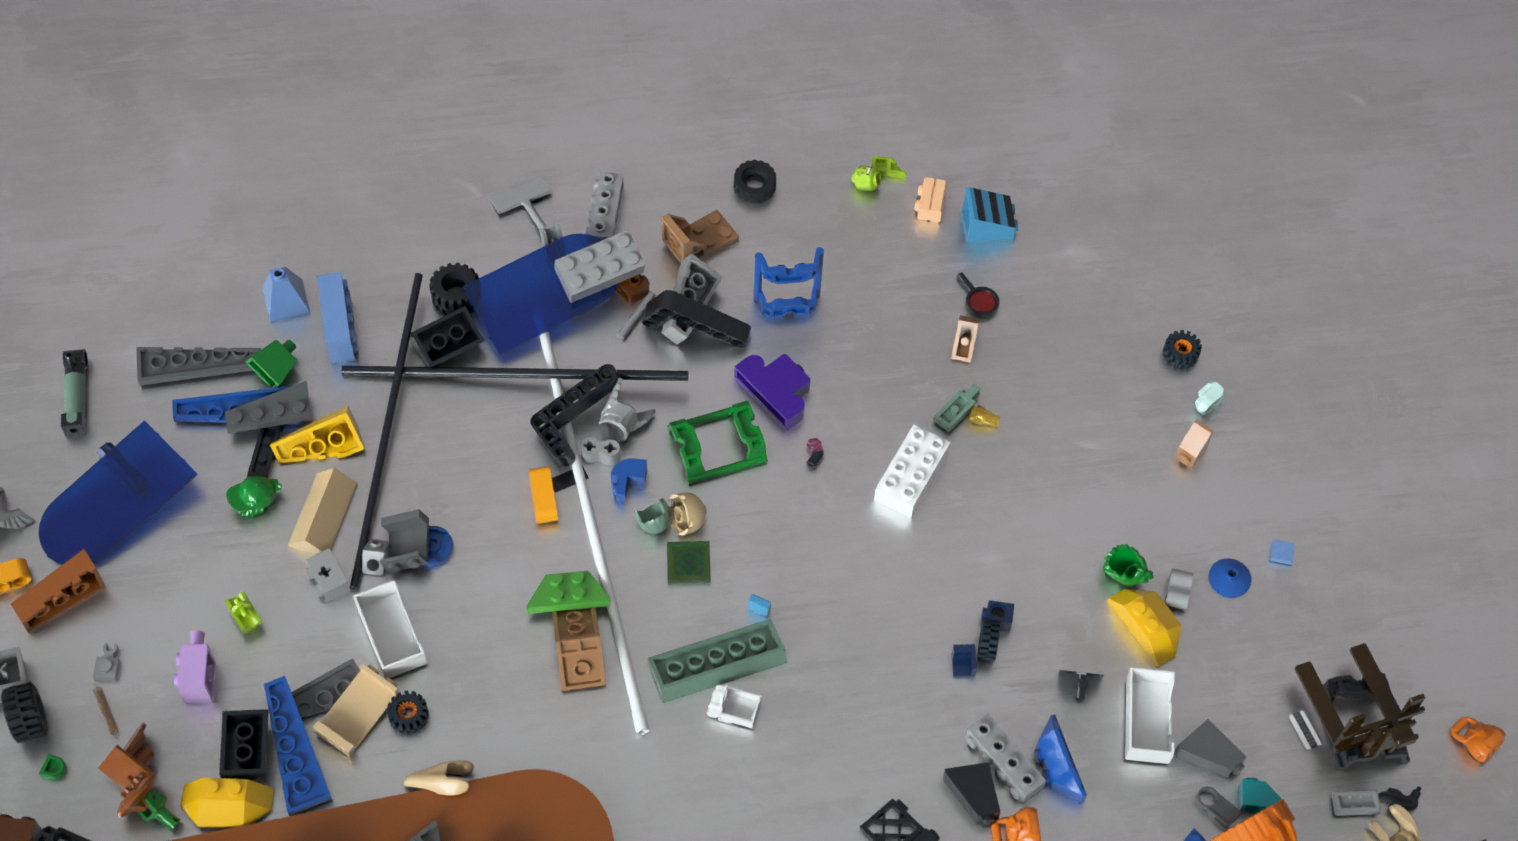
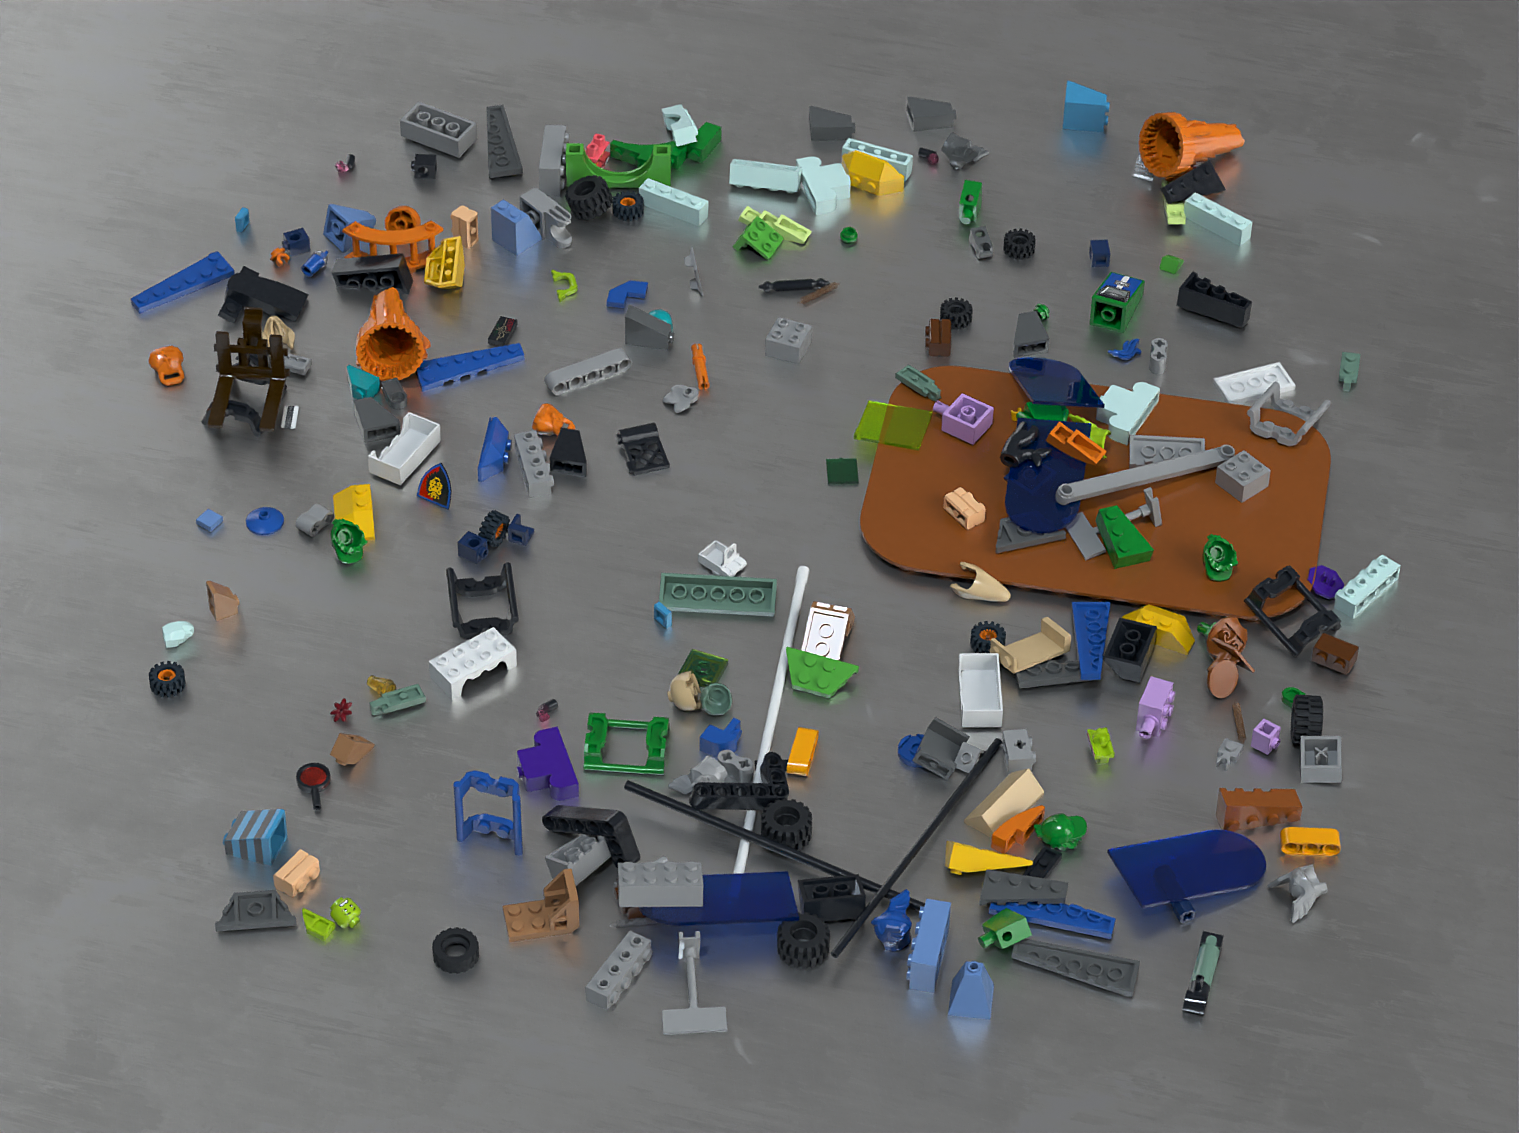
camera: 155 degrees left, 15 degrees down
none -> dark grey wing [215,890,297,932]
none -> dark red plant [330,698,352,722]
none -> black piece [446,562,519,639]
none -> black tyre [761,798,812,851]
none -> blue helmet [871,889,912,952]
none -> orange slope [991,805,1045,854]
none -> lavender brick [1251,718,1281,755]

